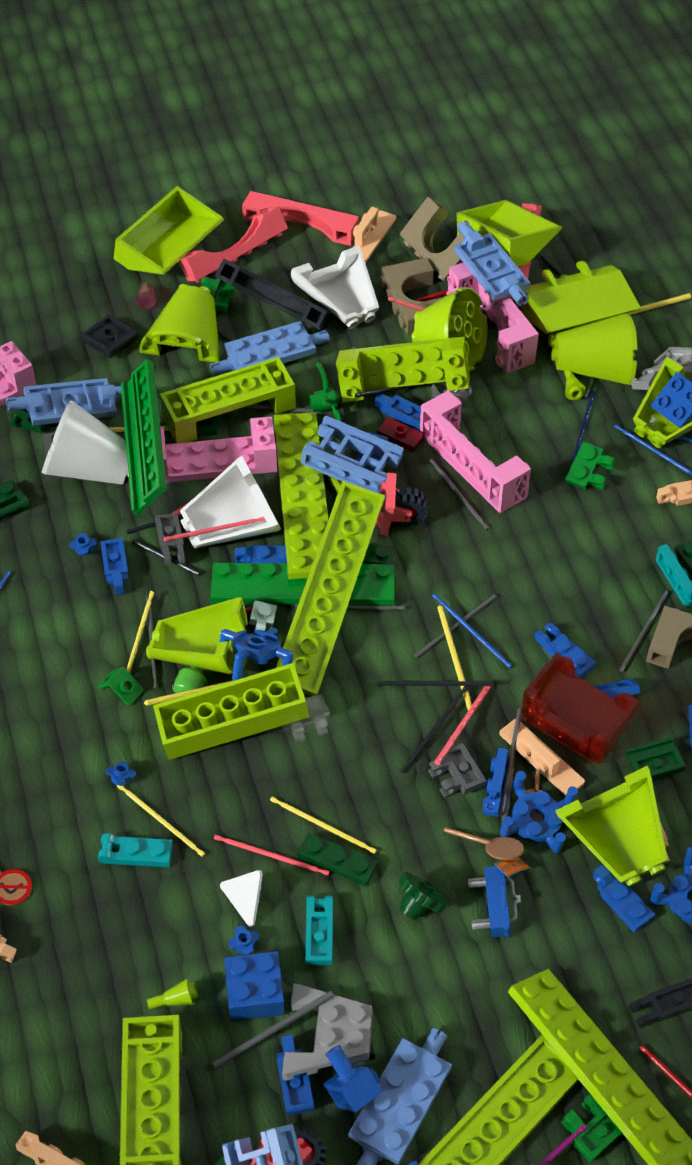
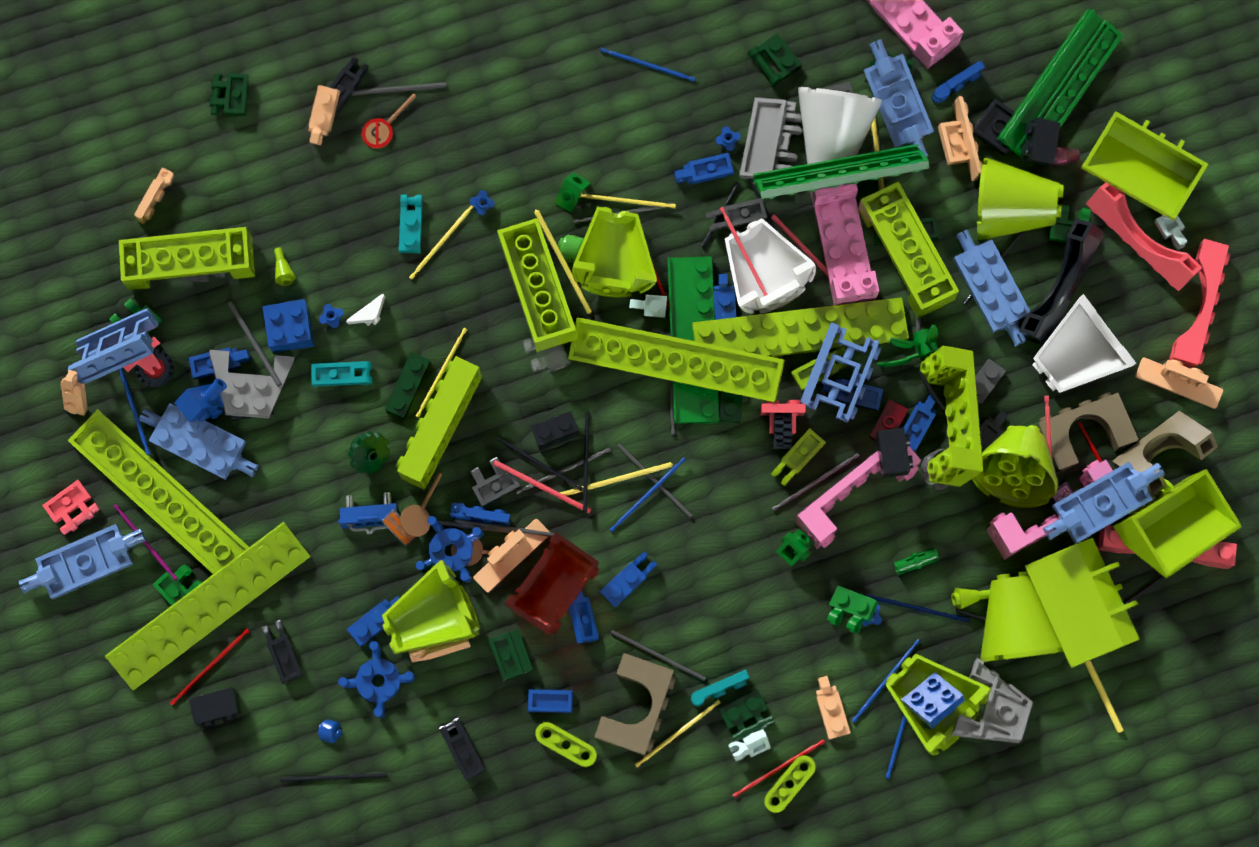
camera: 90 degrees right, 25 degrees up
coral piece [214,835,330,876] -> none
blue plate [220,627,293,681] -> none
none -> lime brick [396,356,482,490]
none -> dark grey piece [516,448,611,494]
none -> black brick [531,411,579,451]
none -> light grey hinge [740,98,803,179]
none -> lime hinge [771,428,826,486]
none -> green brick [776,529,815,567]
none -> black brick [876,428,913,478]
none -> green pin [893,547,939,576]
none -> blue hinge [931,61,985,104]
none -> light nougat bracket [938,96,982,181]
none -> green plate [997,9,1124,166]
none -> black brick [1021,118,1061,167]
none -> light aqua plate [1154,215,1187,250]

